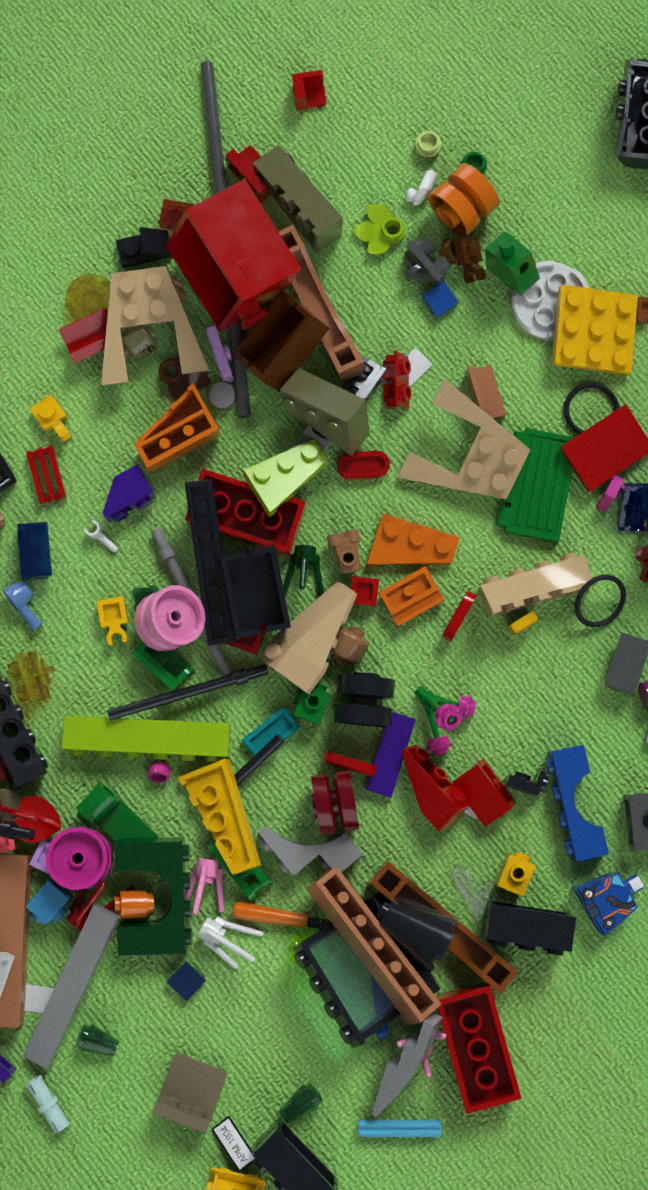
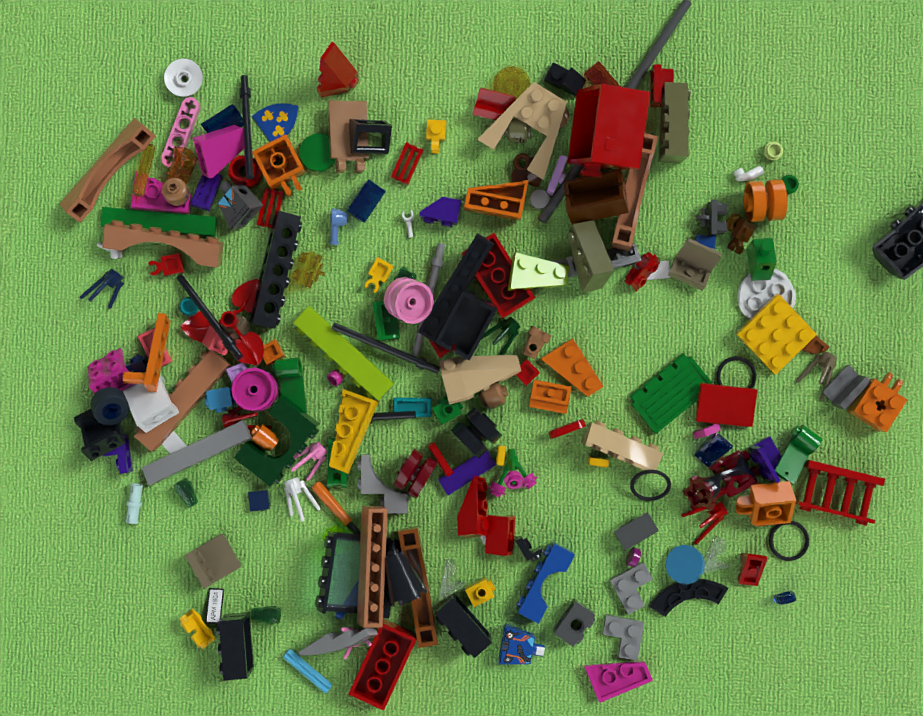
camera: 40 degrees right, 5 degrees up
red panel [292,70,327,110] -> none
red tile [337,451,390,481] -> none
lime plate [353,204,405,255] -> none
tan wing [398,378,531,499] -> none
nougat panel [464,365,506,420] -> none
none -> orange plate [263,339,285,366]
none -> yellow tile [496,445,506,466]
none -> dark tan bracket [668,239,722,291]

